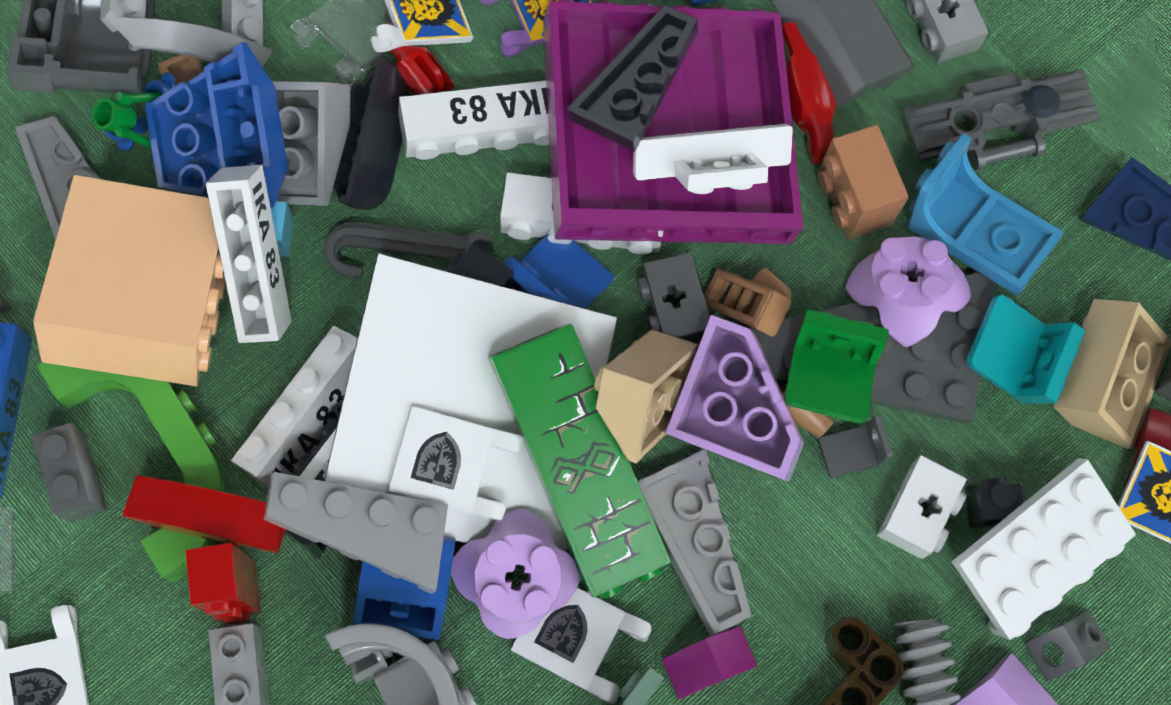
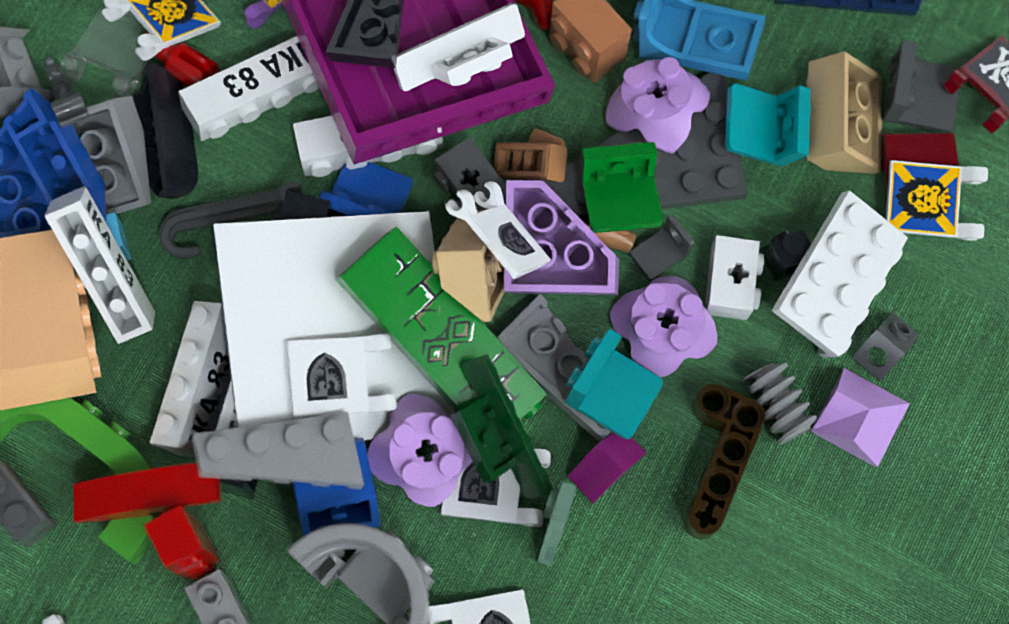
camera: 20 degrees left, 0 degrees up
none -> dark grey piece [44,55,90,128]
none -> white flag [446,181,551,279]
none -> dark green bracket [450,355,553,499]
none -> teal bracket [565,329,663,440]
none -> lavender brick [610,276,717,378]

